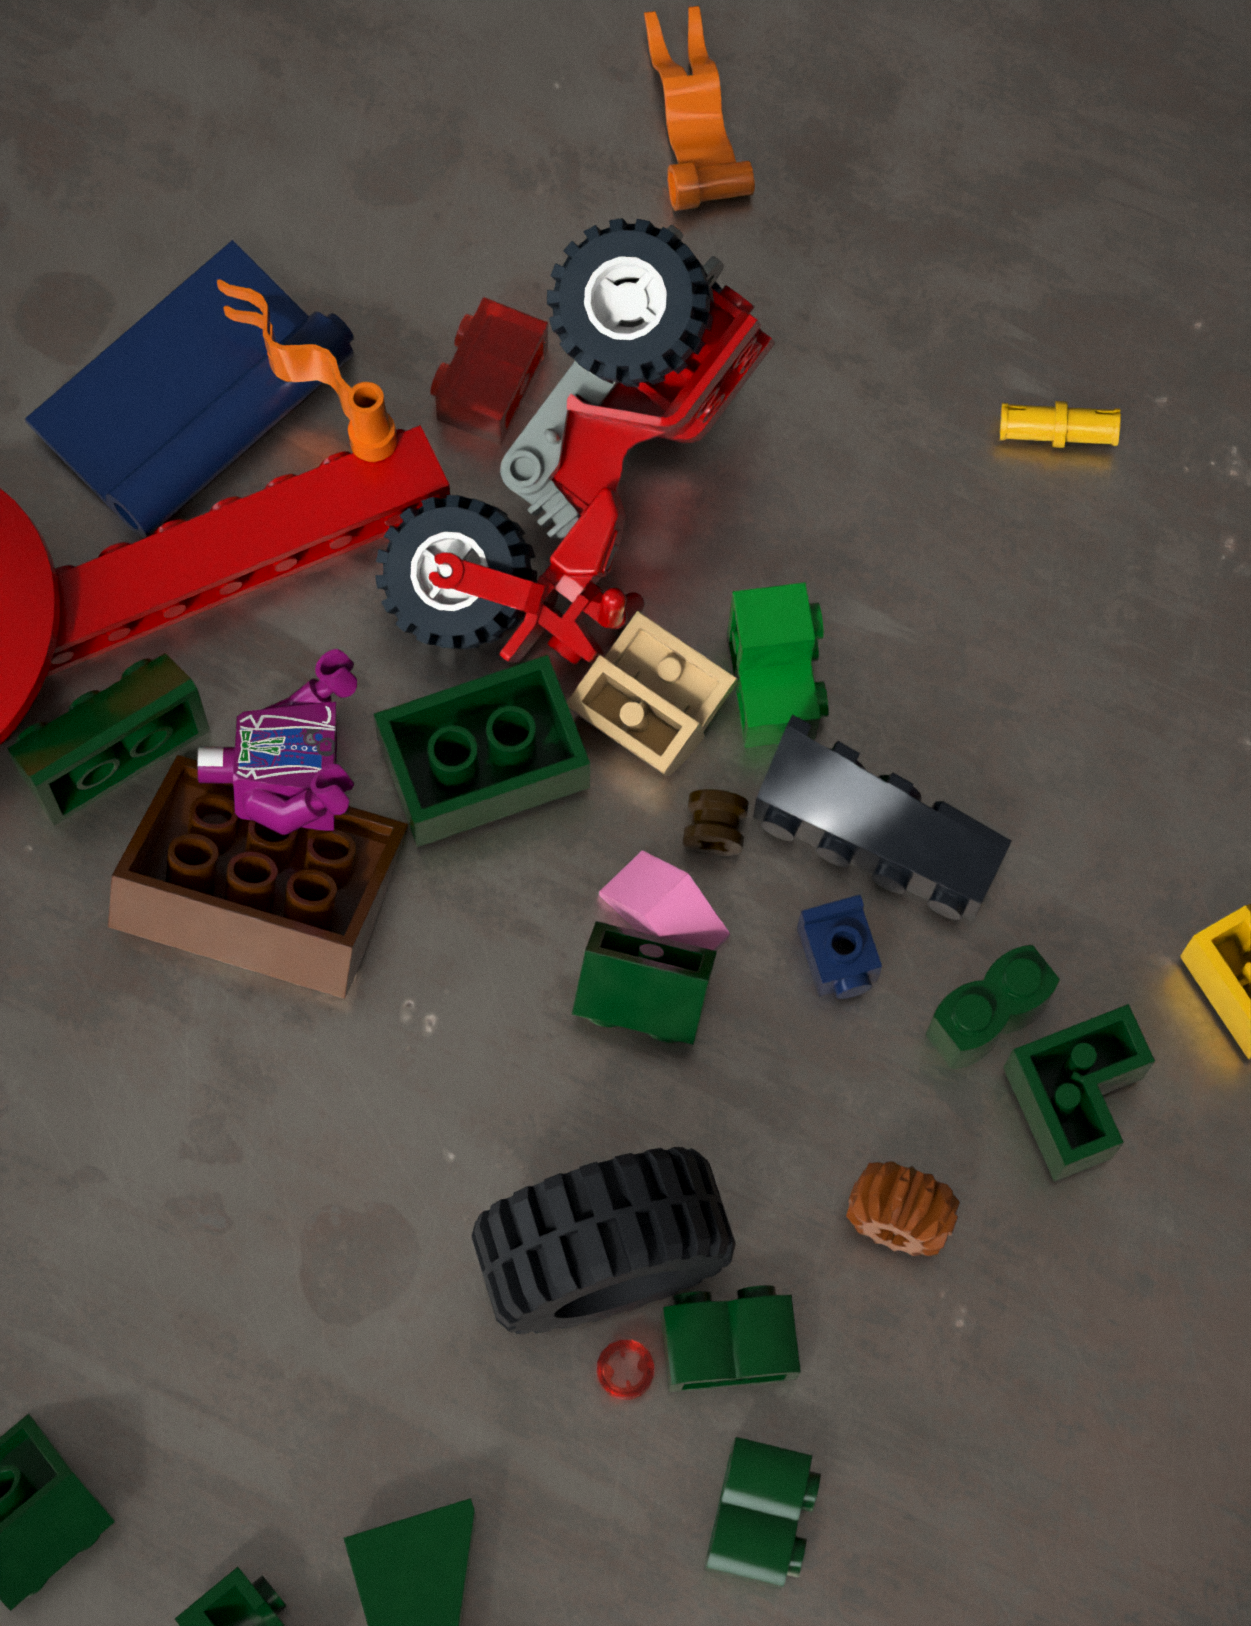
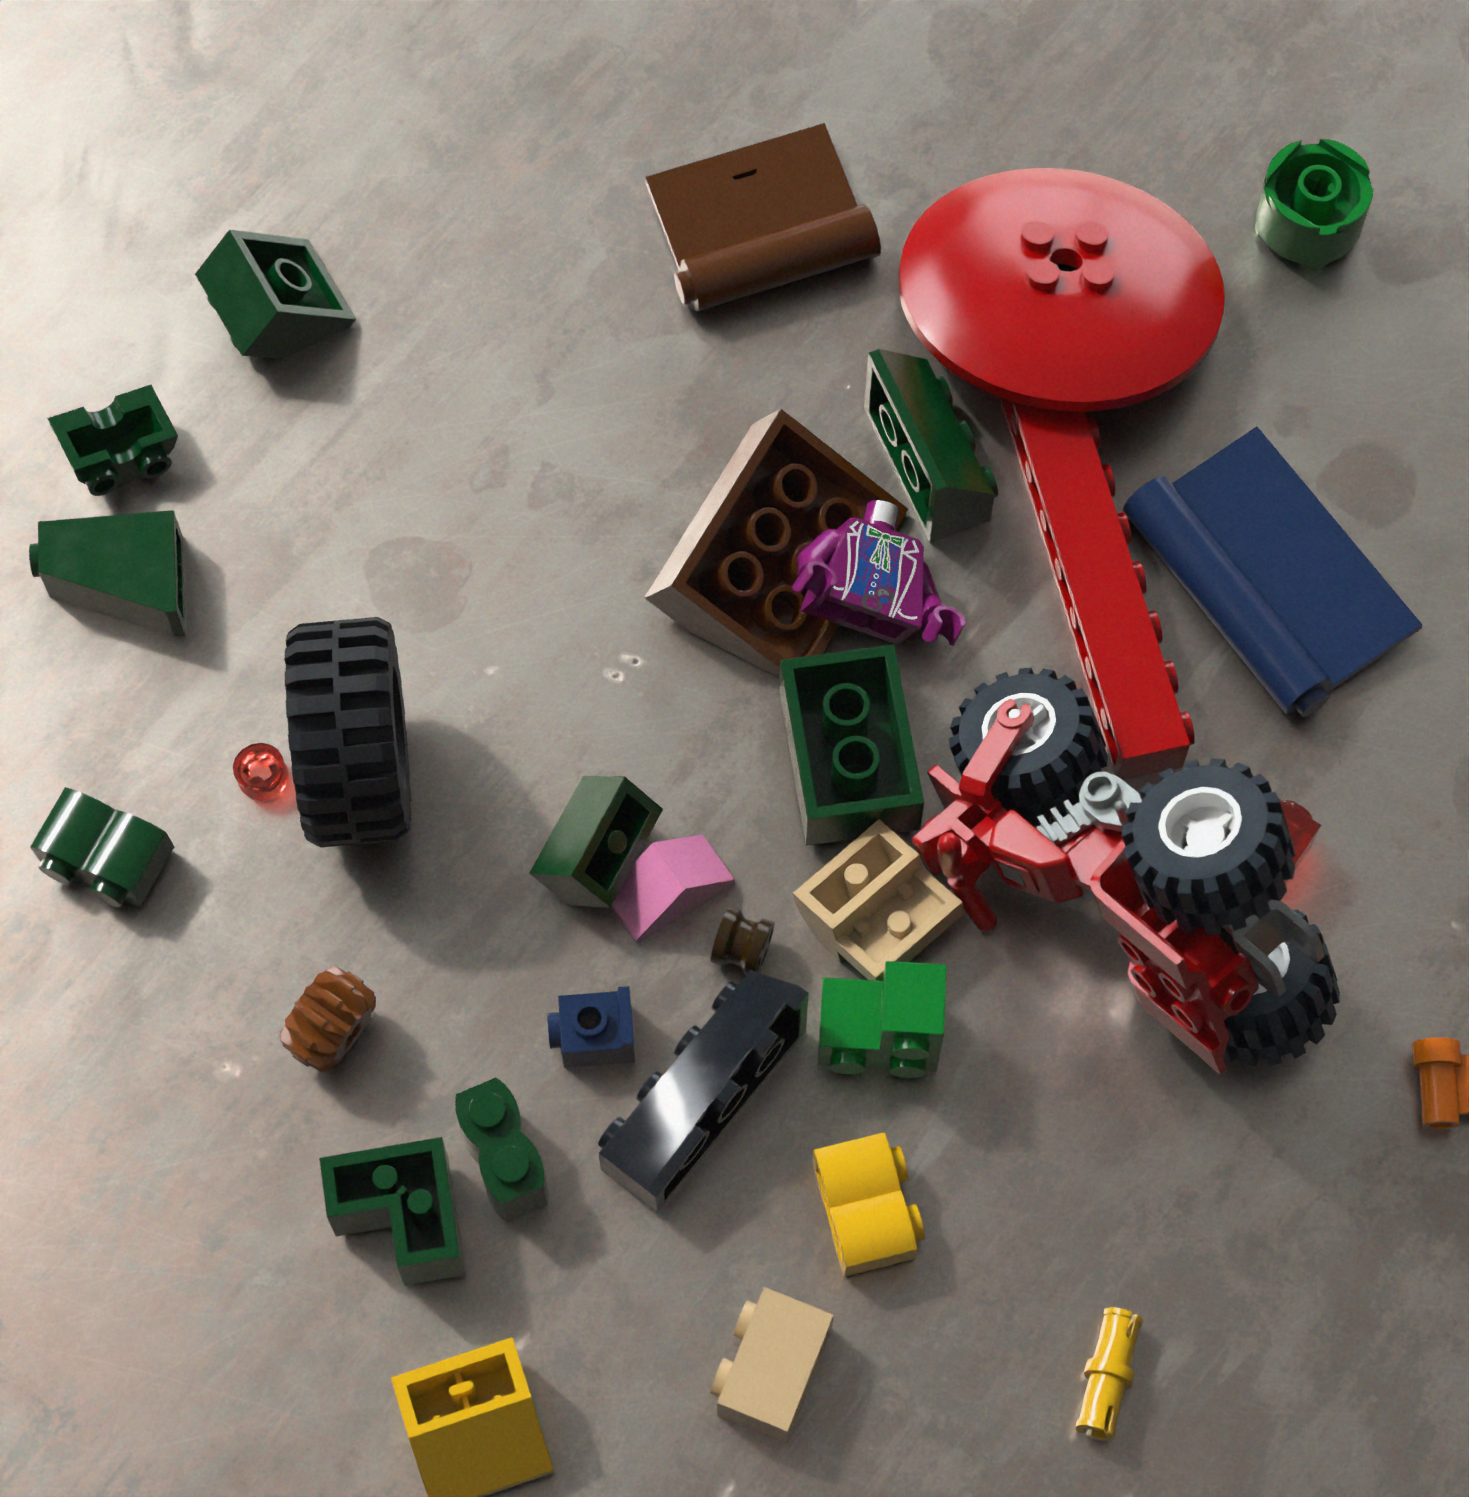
camera: 105 degrees right, 5 degrees down
orange flag [217,279,398,462] -> none
dark green brick [661,1285,801,1392] -> none
none -> tan brick [710,1287,834,1444]
none -> yellow brick [812,1132,925,1277]

